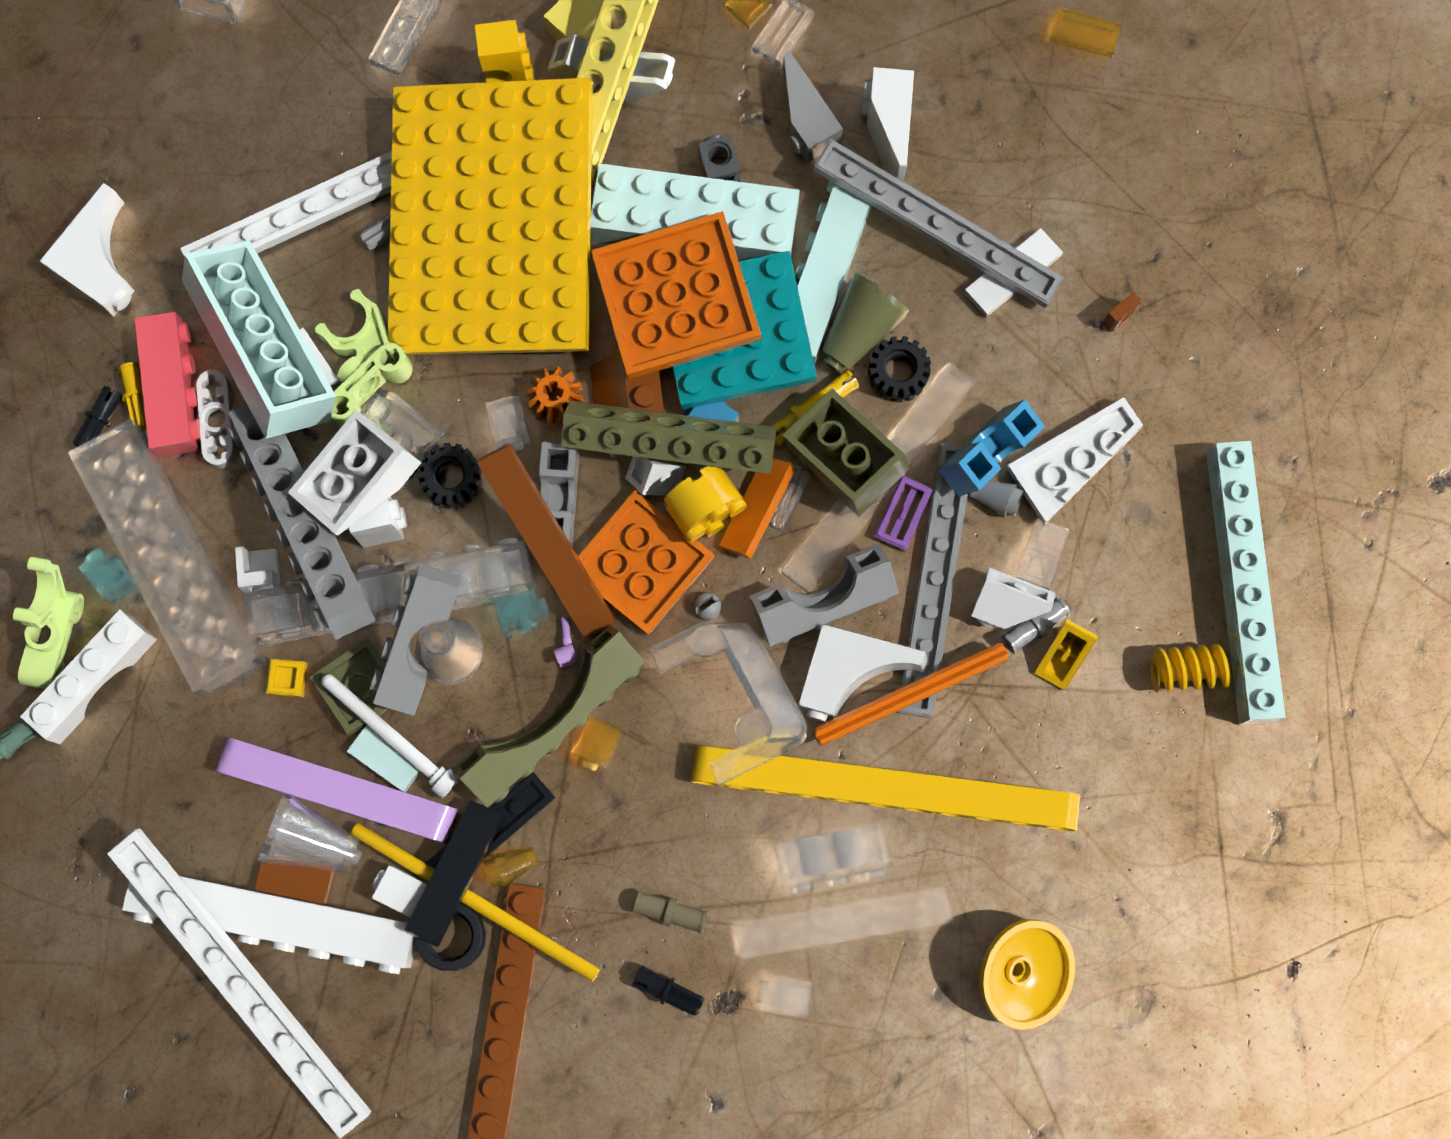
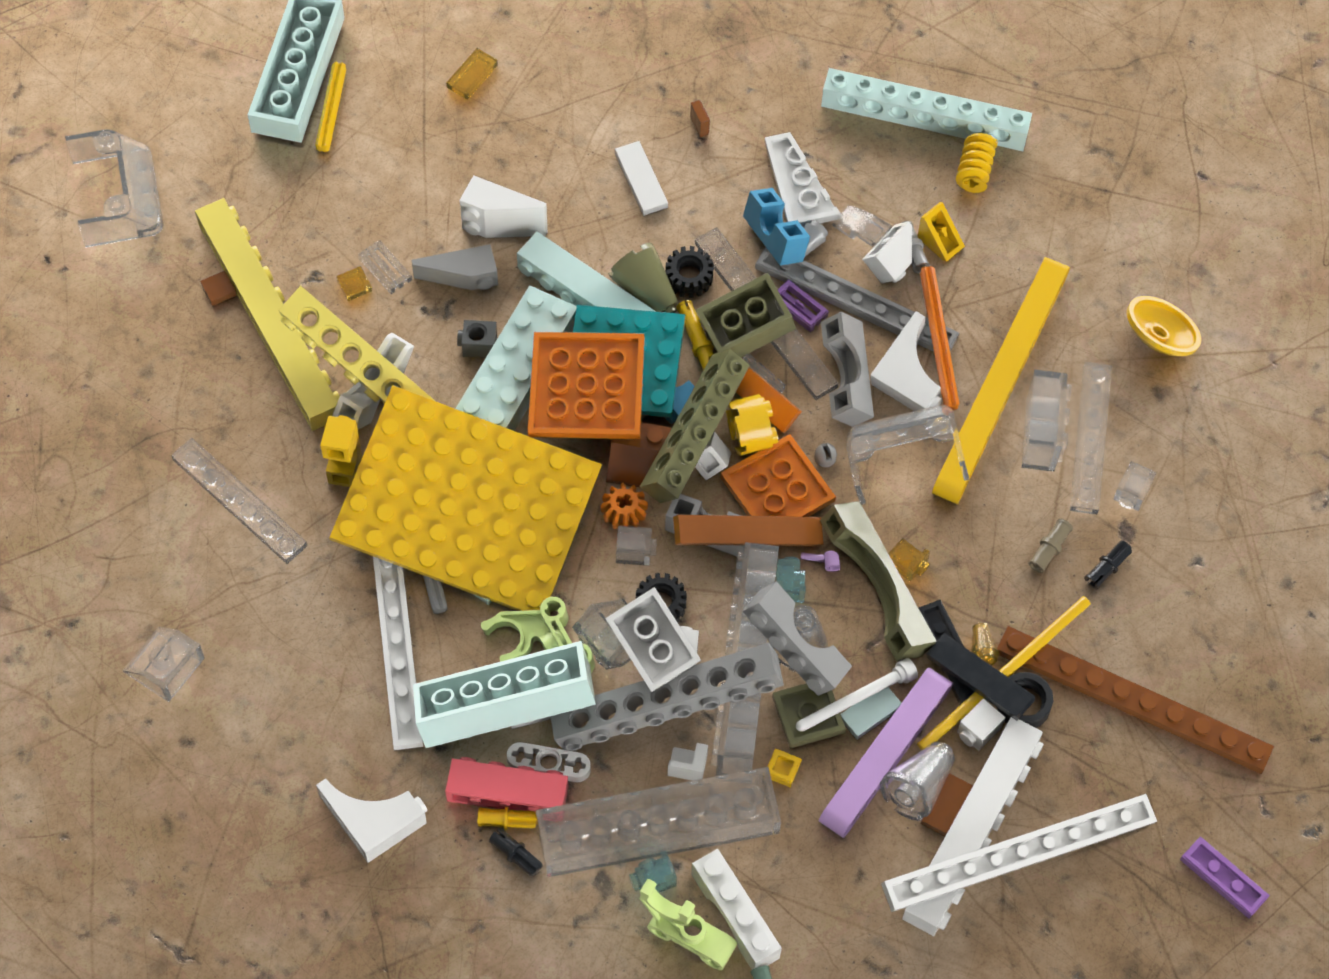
camera: 75 degrees left, 15 degrees down
light grey tile [813,139,1064,308] -> none

